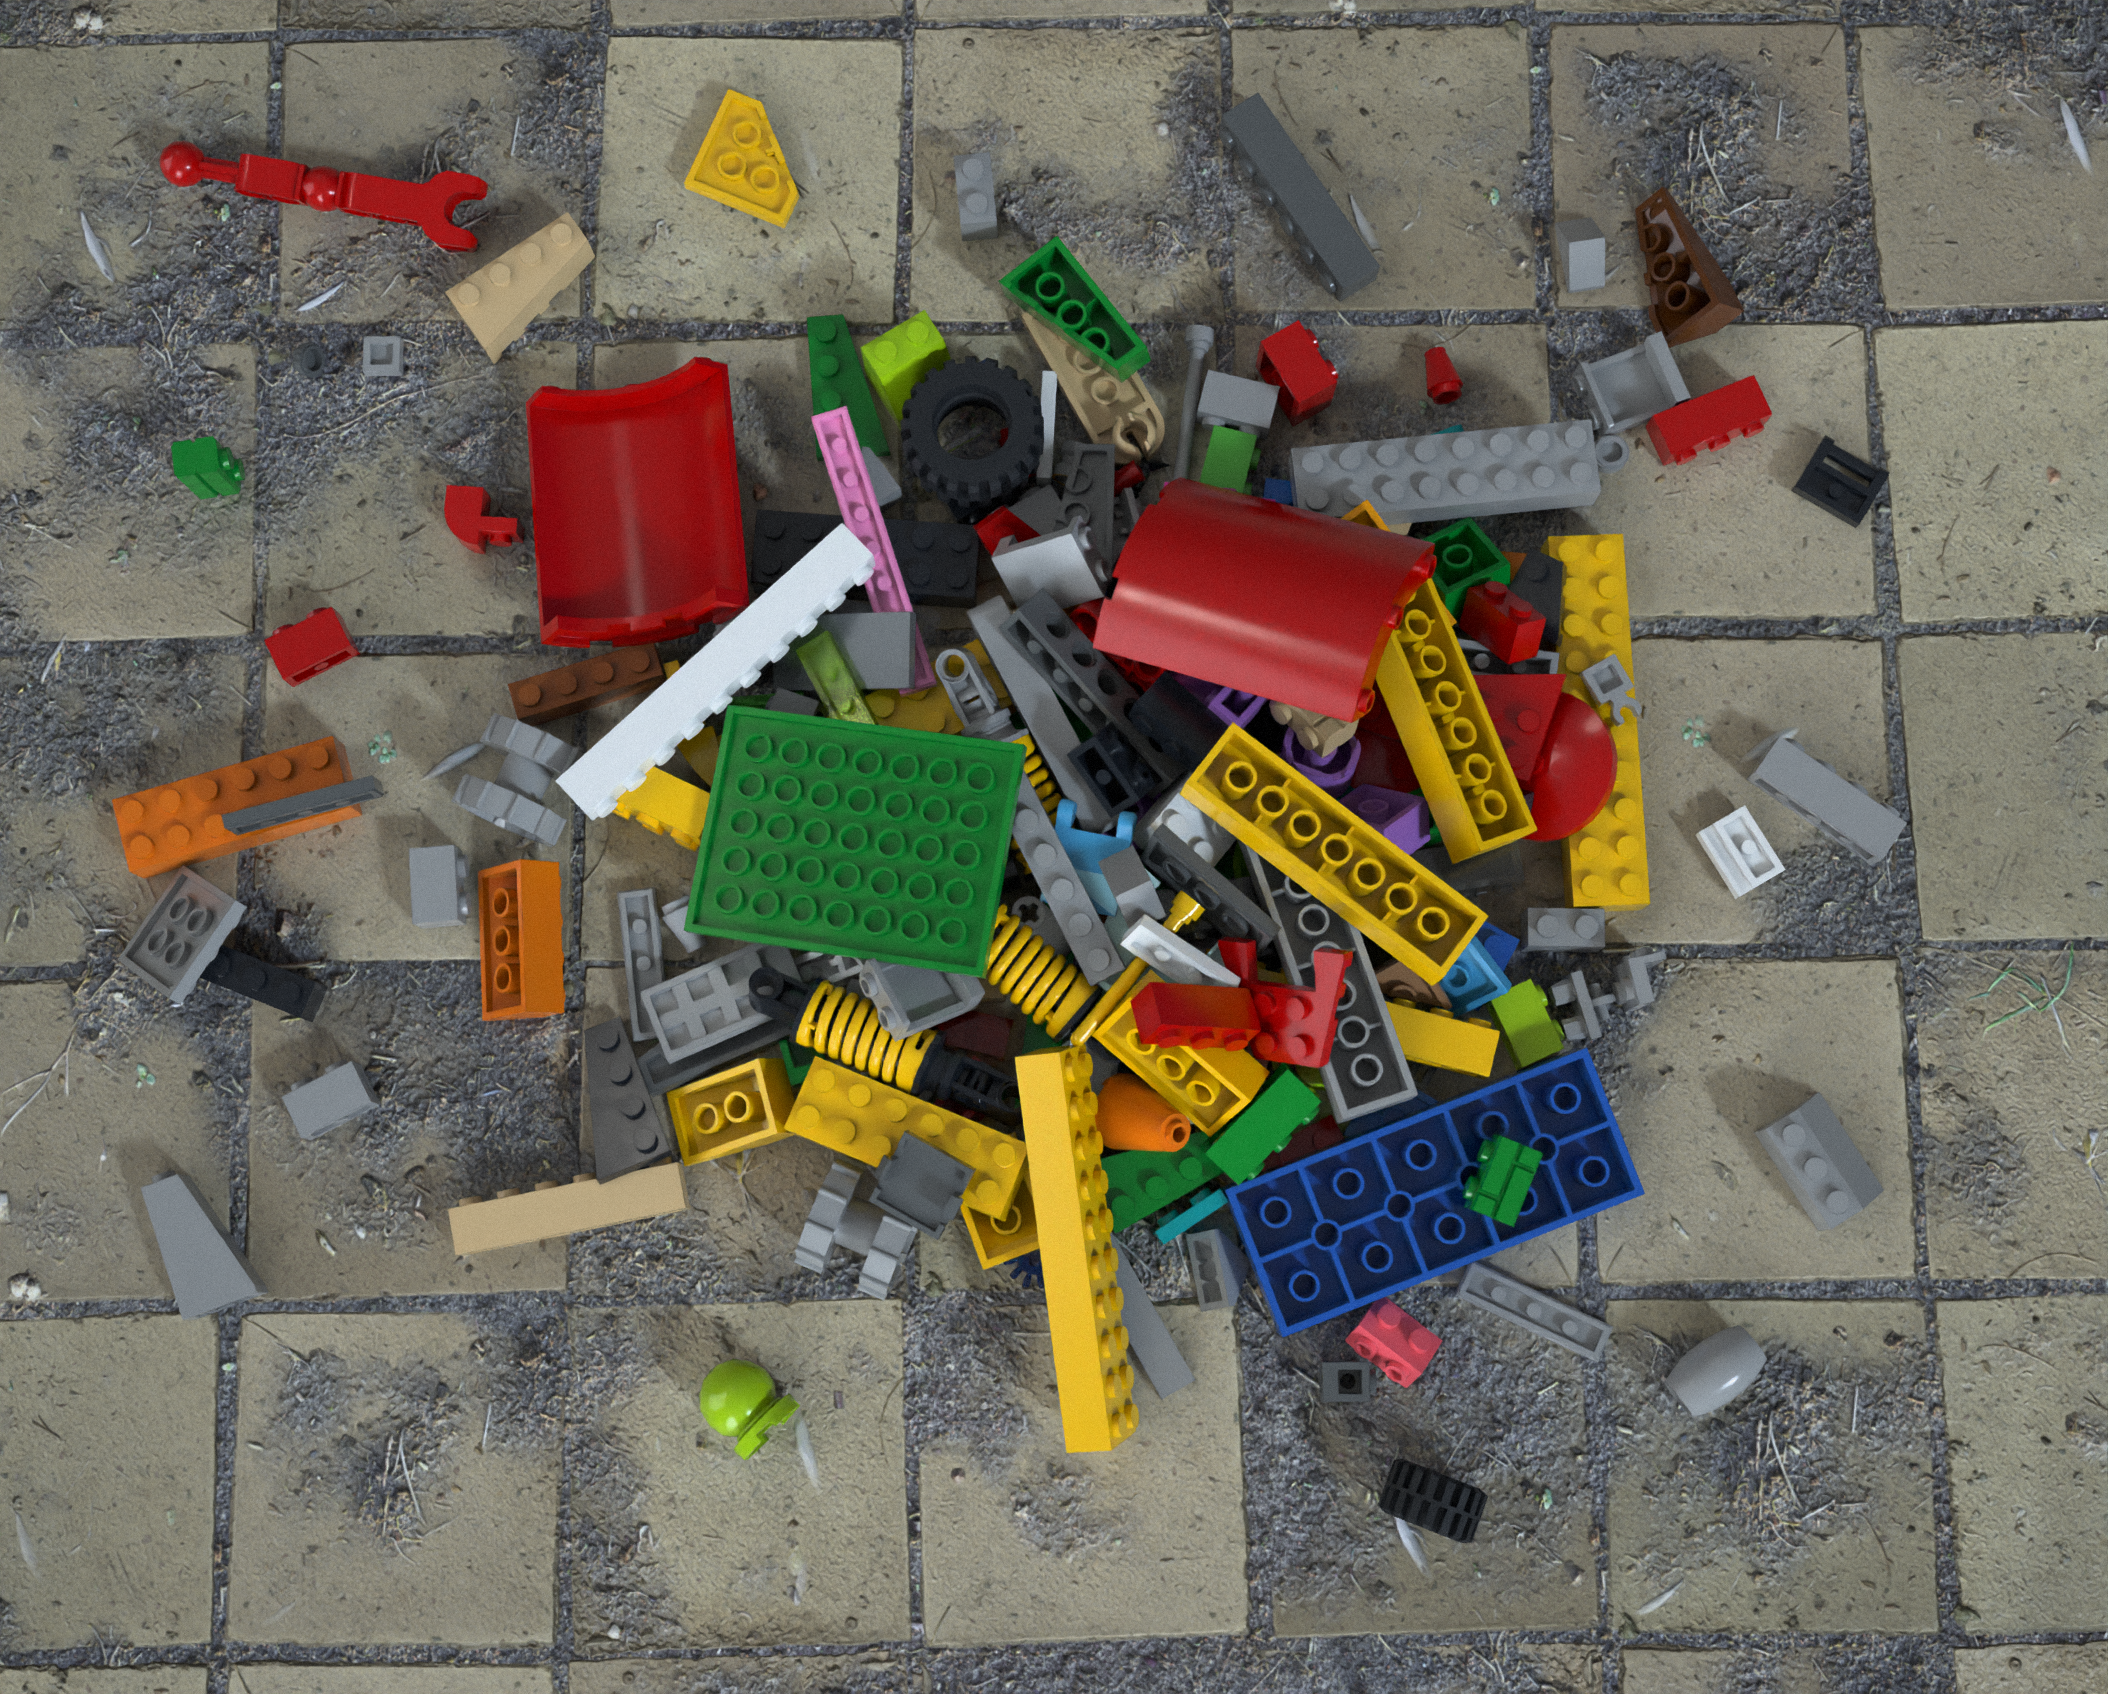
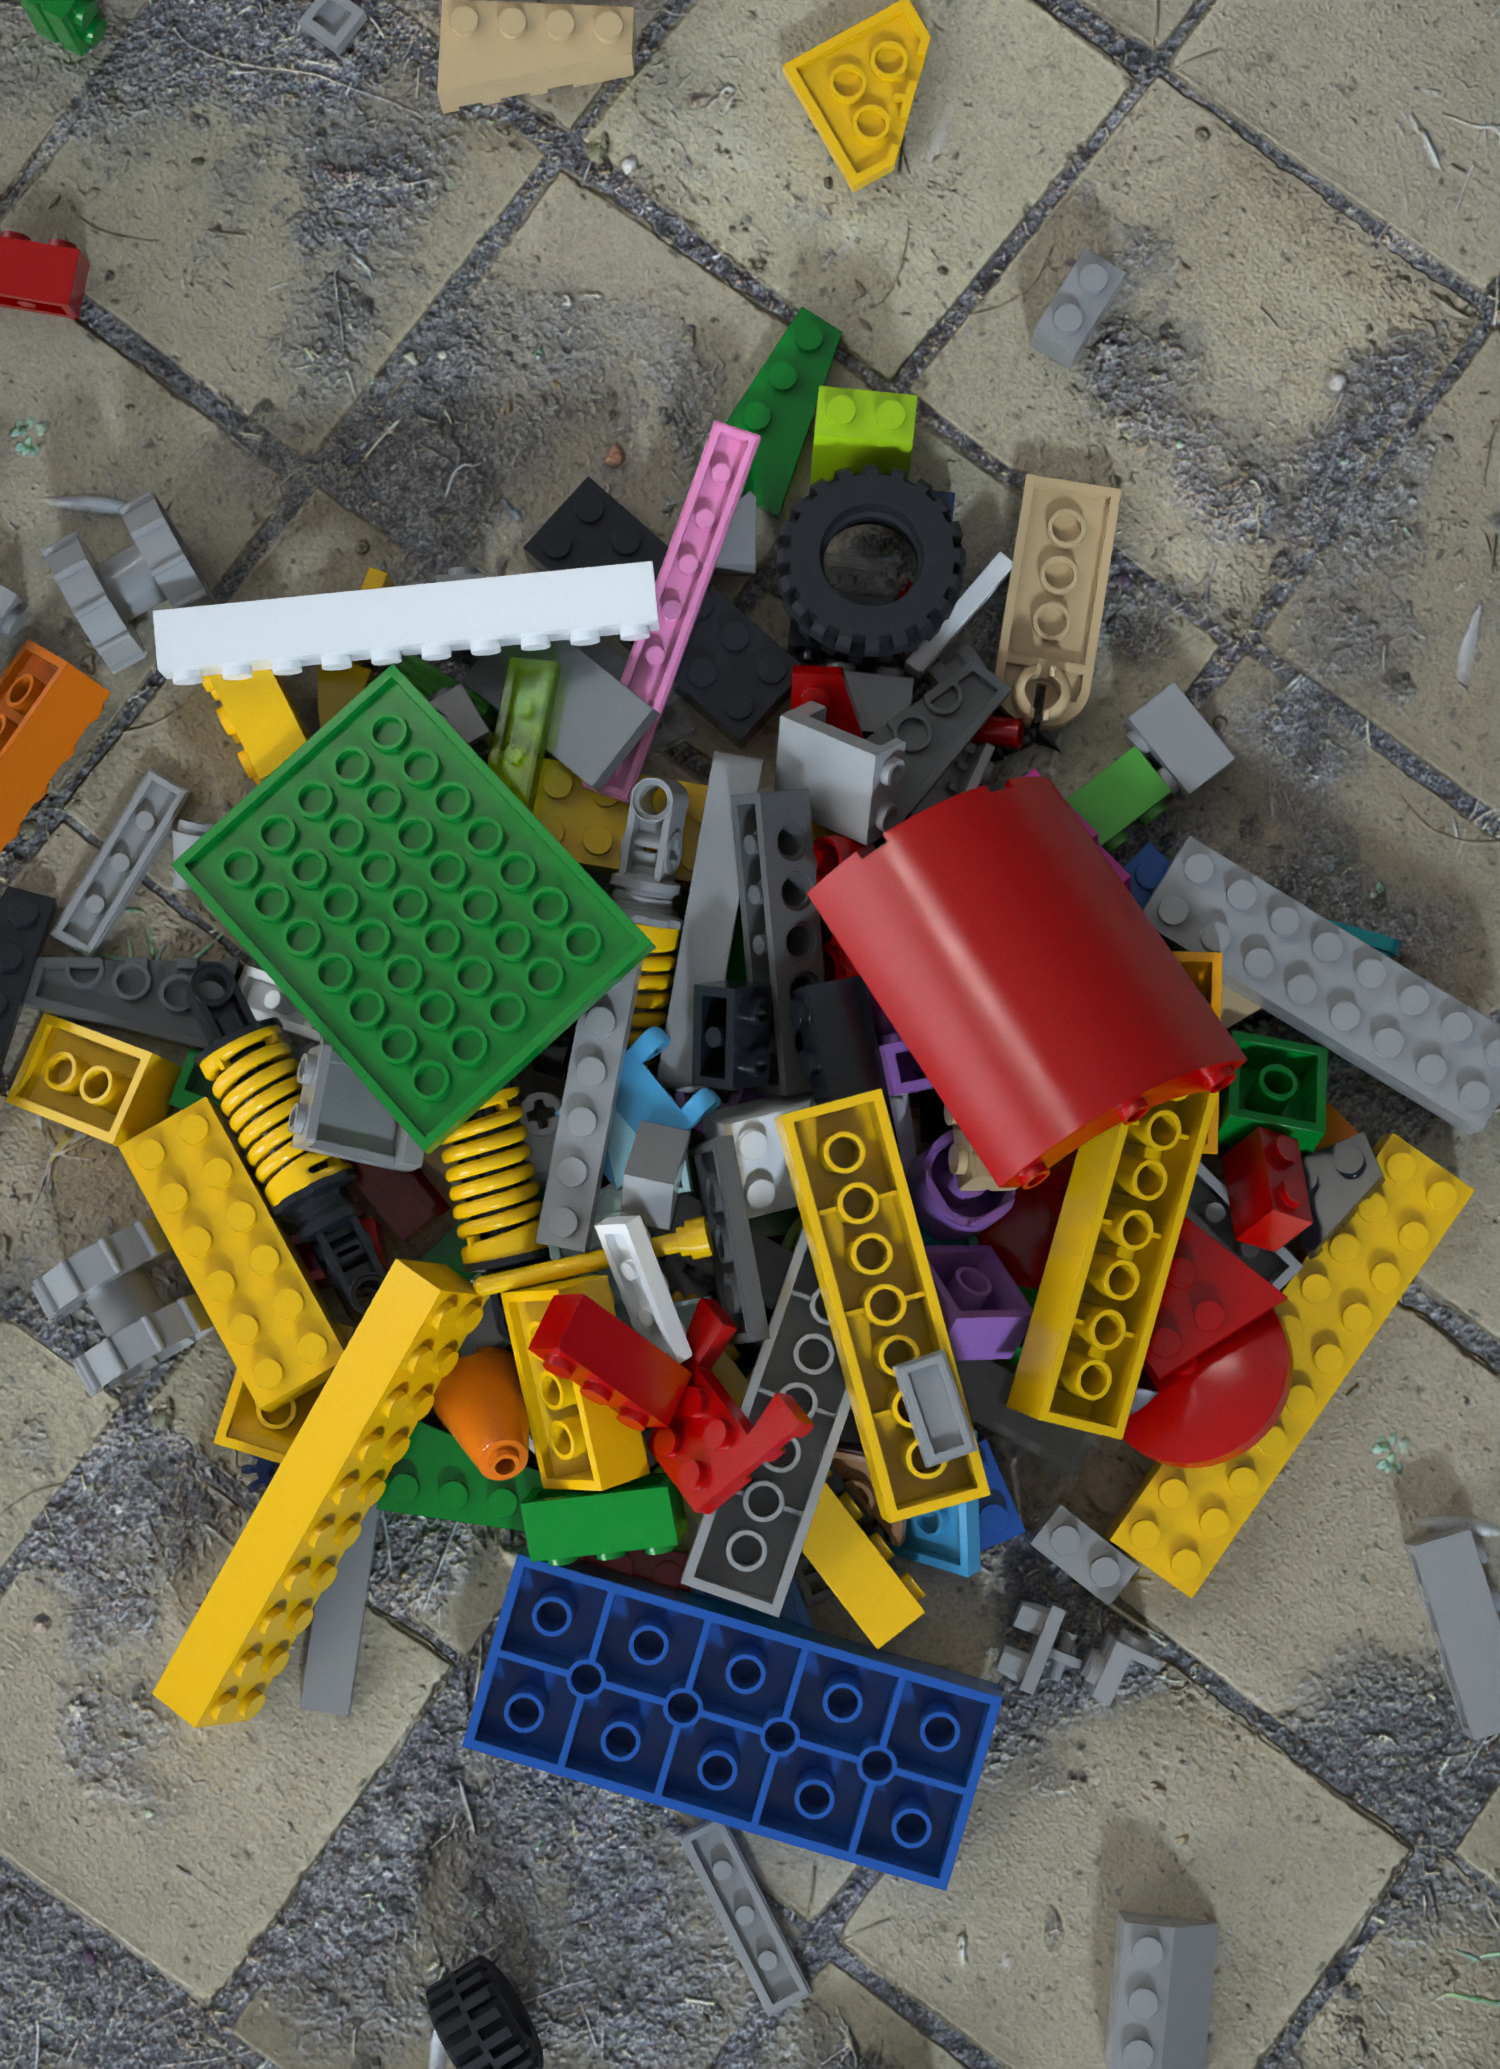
camera: 40 degrees right, 5 degrees up
red brick [444,485,525,555] -> none
dark orange brick [508,643,668,727] -> none
red panel [526,357,750,648] -> none
light grey plate [640,943,803,1064] -> none
dark grey piece [869,1130,976,1240] -> none
green wedge [998,236,1151,383] -> none
teal plate [1153,1187,1229,1246] -> none
light grey piece [1173,325,1215,480] -> none
light grey slope [1186,1228,1251,1312] -> none
dark grey brick [1219,93,1380,302] -> none
red brick [1255,320,1338,427] -> none
dark grey brick [1319,1361,1377,1402] -> none
coral bracket [1345,1297,1442,1388] -> none
red cone [1424,347,1463,405] -> none
green brick [1462,1134,1543,1227] -> none
lime brick [1485,979,1565,1071] -> none
light grey plate [1579,654,1642,727] -> none
white plate [1695,805,1785,899] -> none
none -> light grey tile [892,1349,978,1468]

